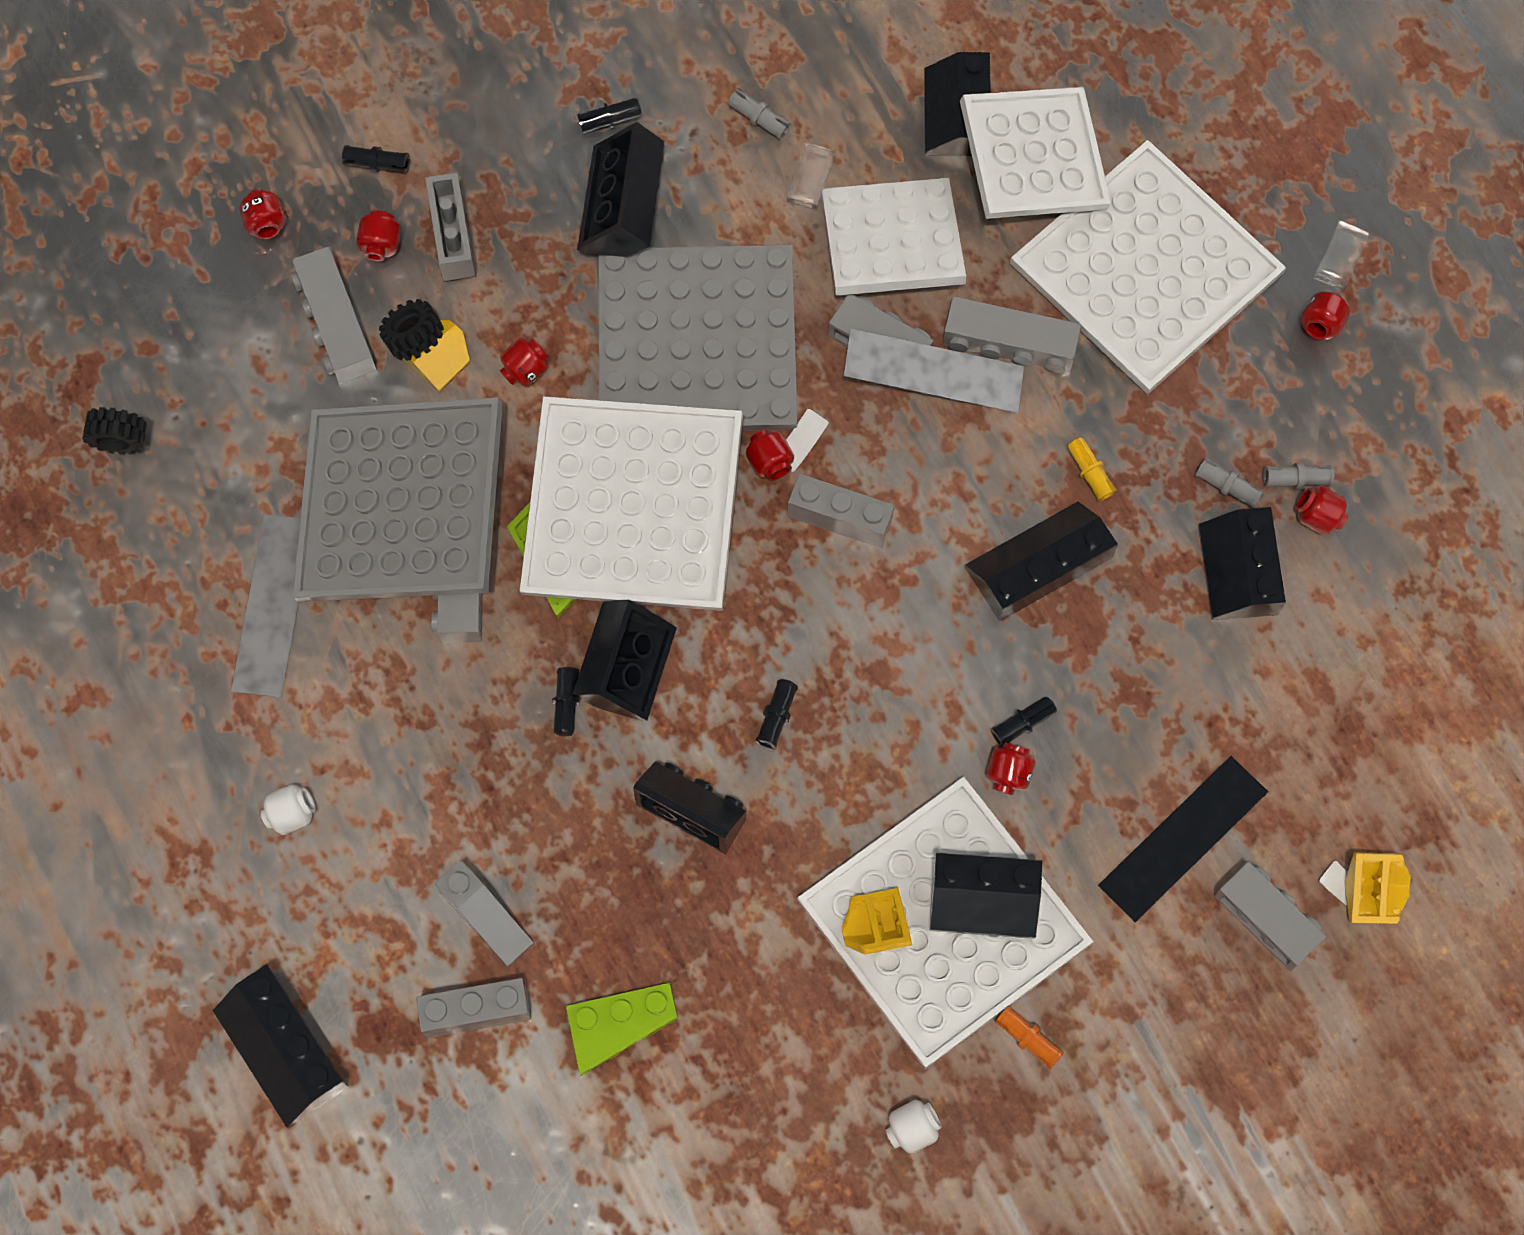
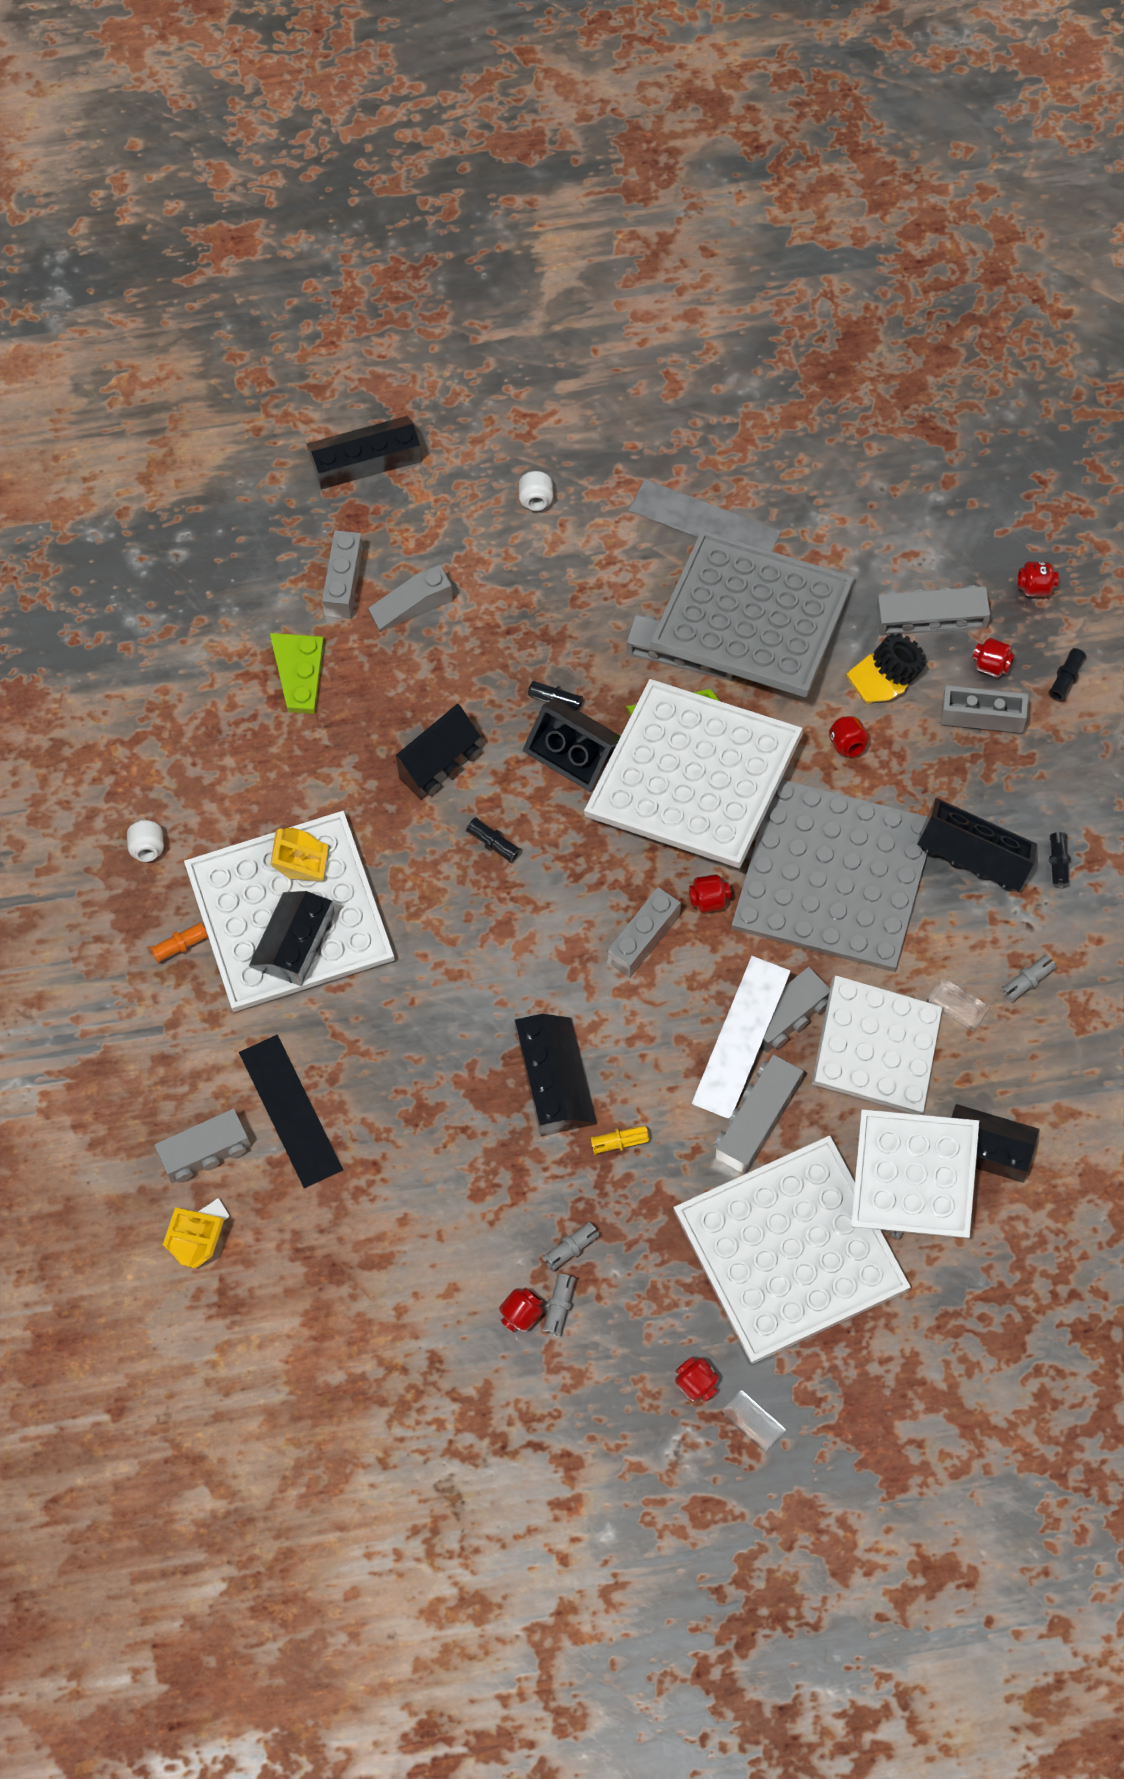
camera: 110 degrees right, 5 degrees down
black tyre [82,407,147,455] -> none
white sticker [786,409,829,472] -> none
red head [986,742,1036,795] -> none
black axle [991,697,1057,747] -> none
black slope [1198,507,1286,621] -> none

